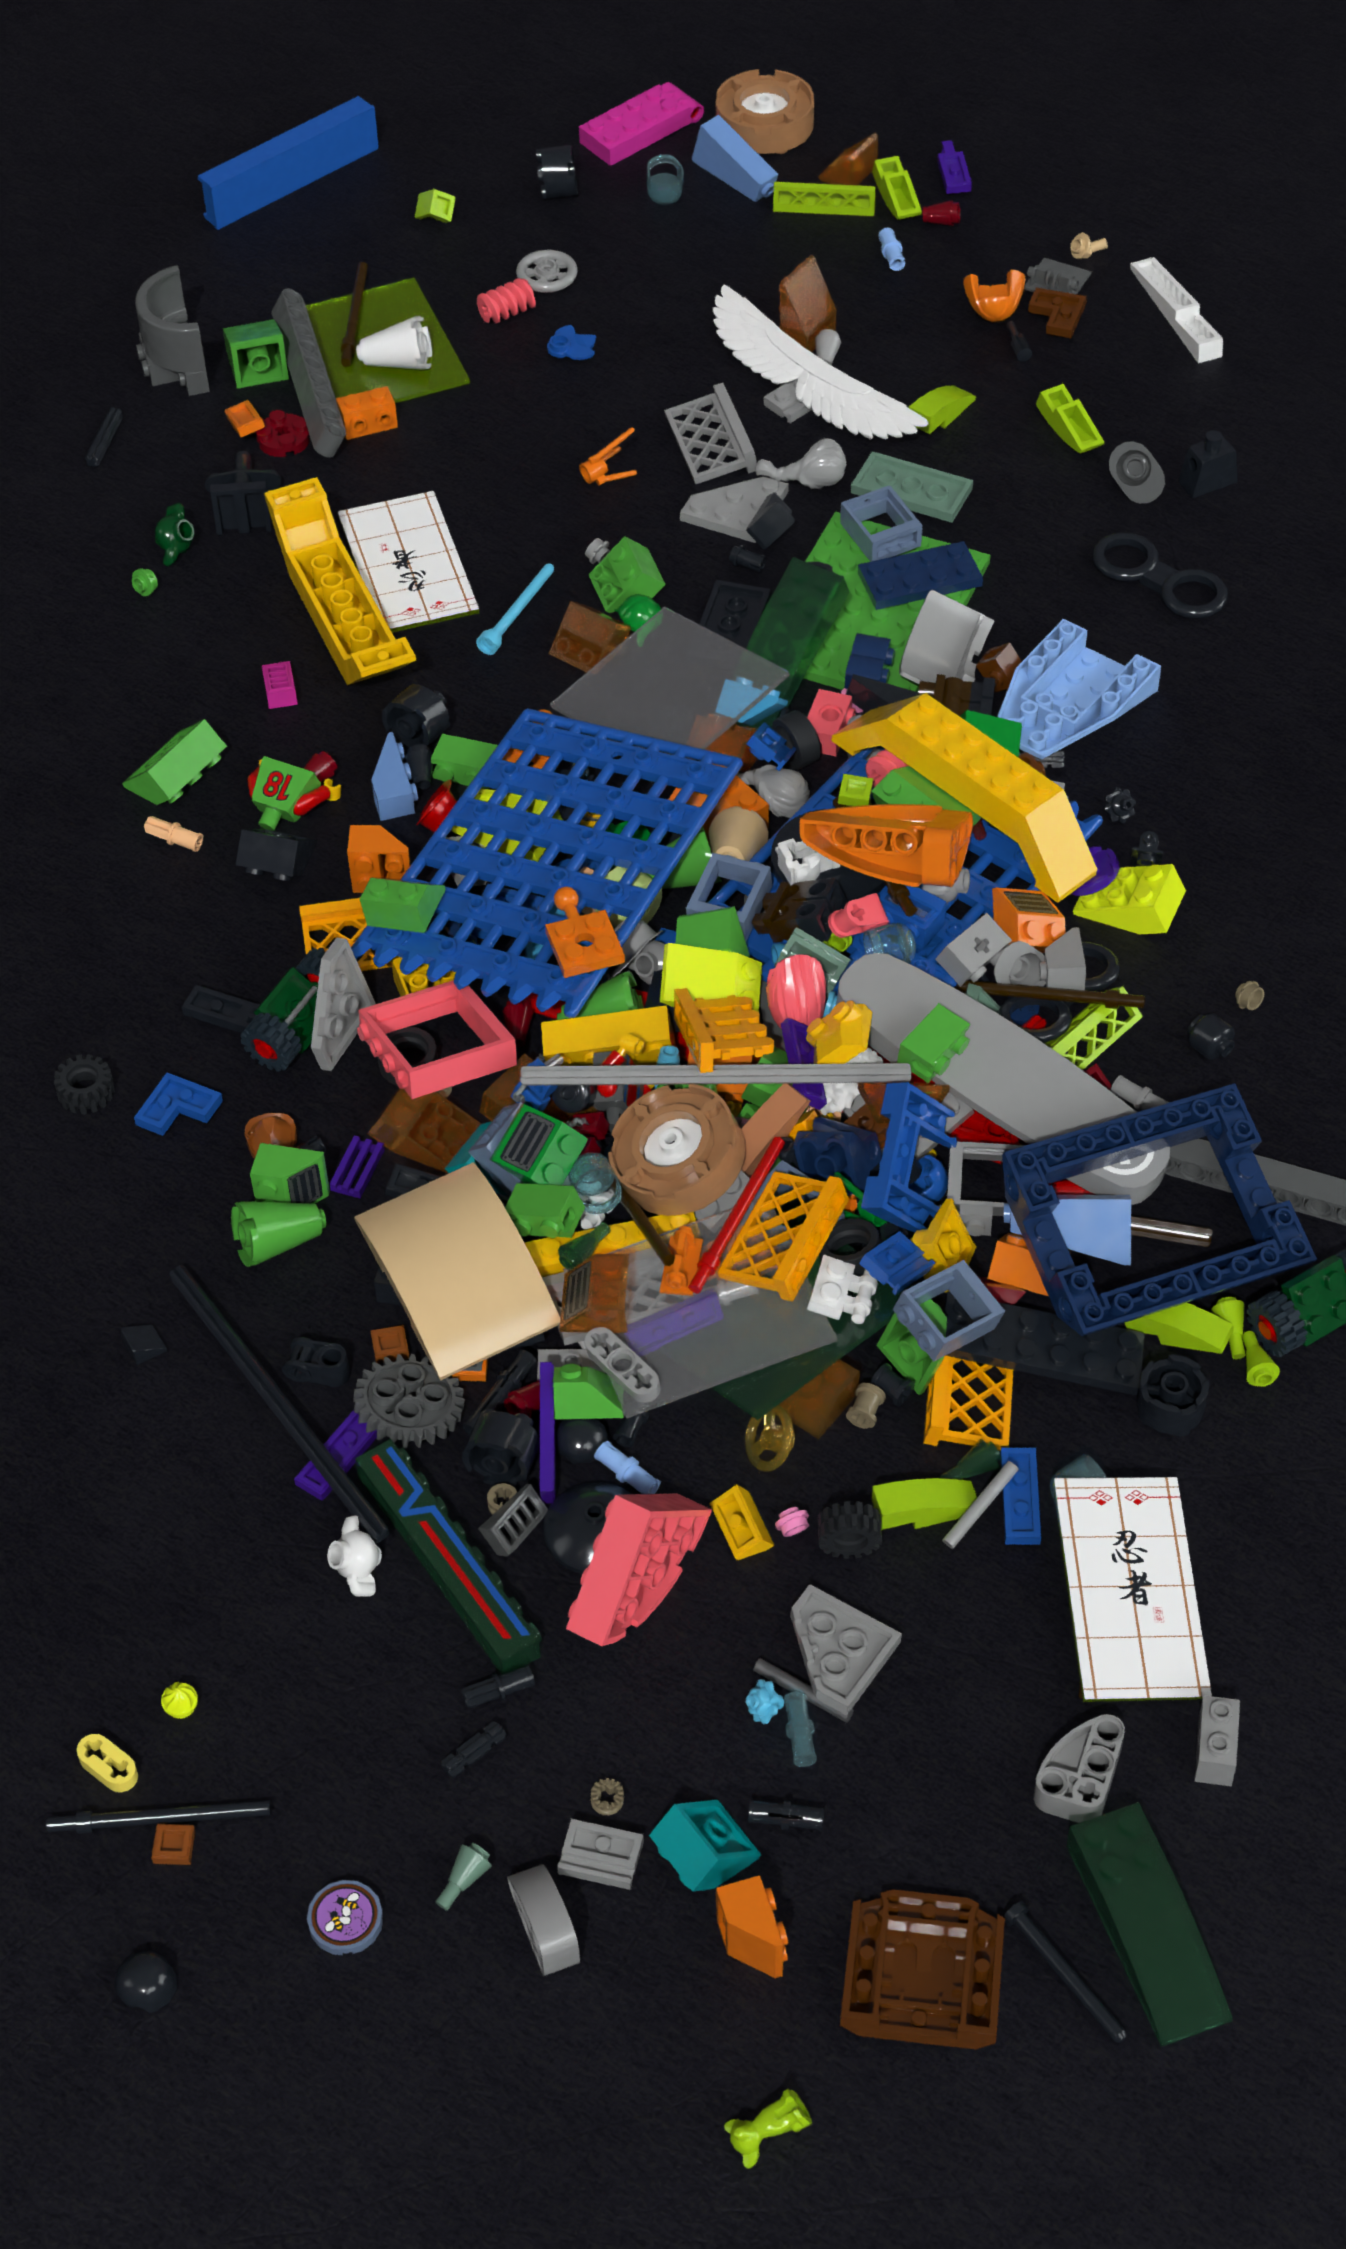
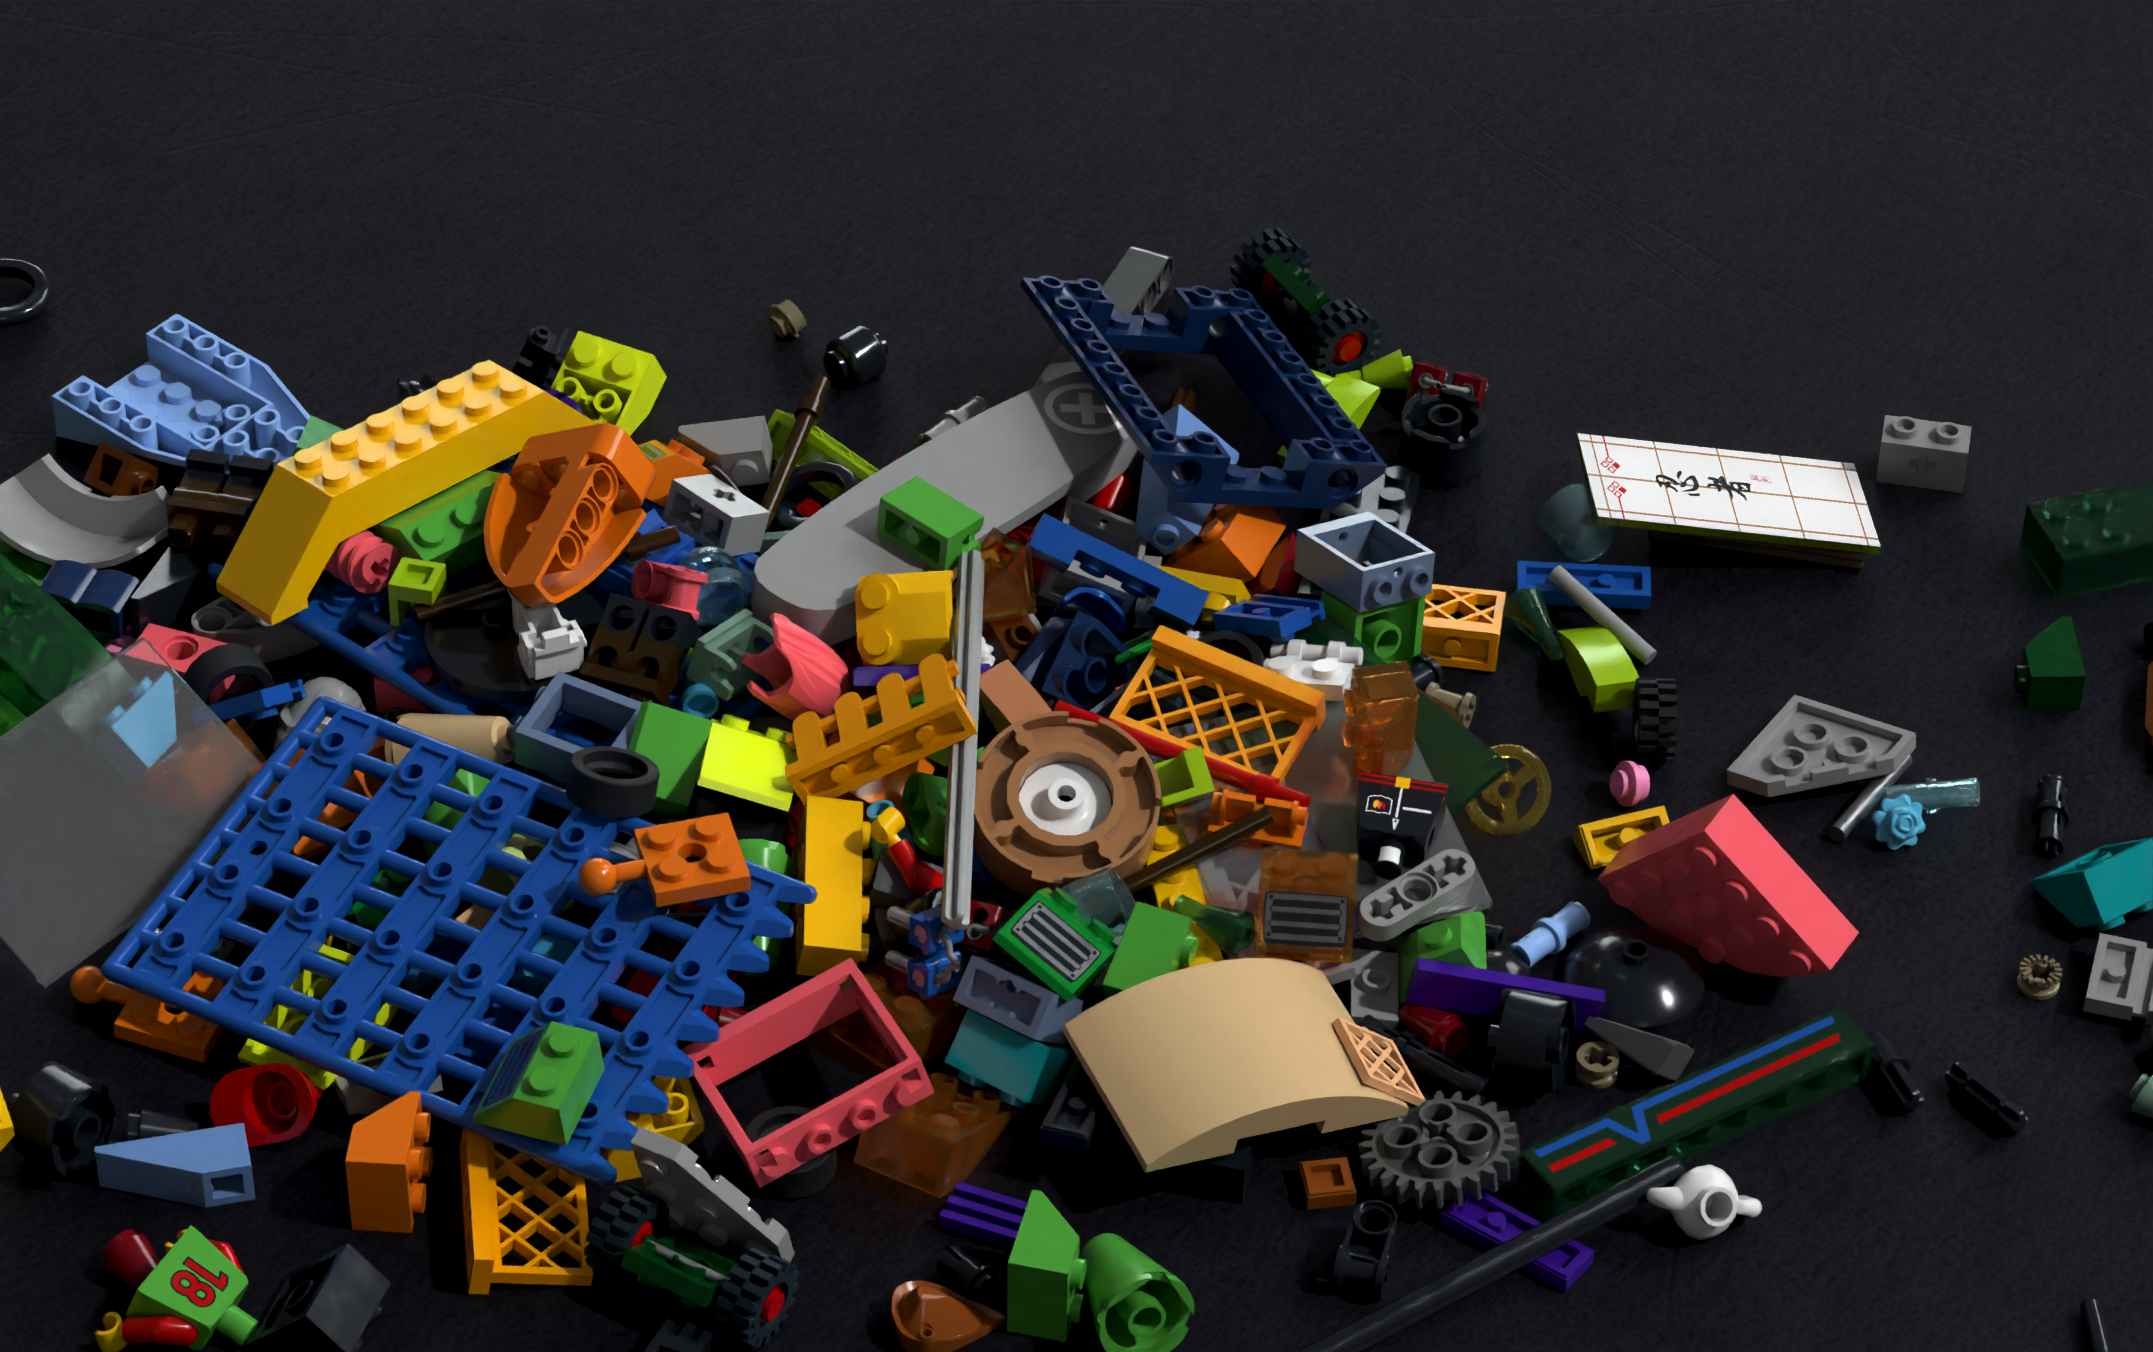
camera: 90 degrees left, 10 degrees down
bright green brick [431,734,498,789] -> none
light grey beam [1034,1714,1125,1824] -> none
none -> black tyre [565,746,660,818]
none -> lime panel [1154,746,1215,812]
none -> light nougat window [1332,1017,1425,1107]
none -> clear orange slope [1341,660,1419,782]
none -> black torso [1355,771,1448,880]
none -> dark red piece [1405,361,1488,409]
none -> dark green slope [2014,616,2086,710]

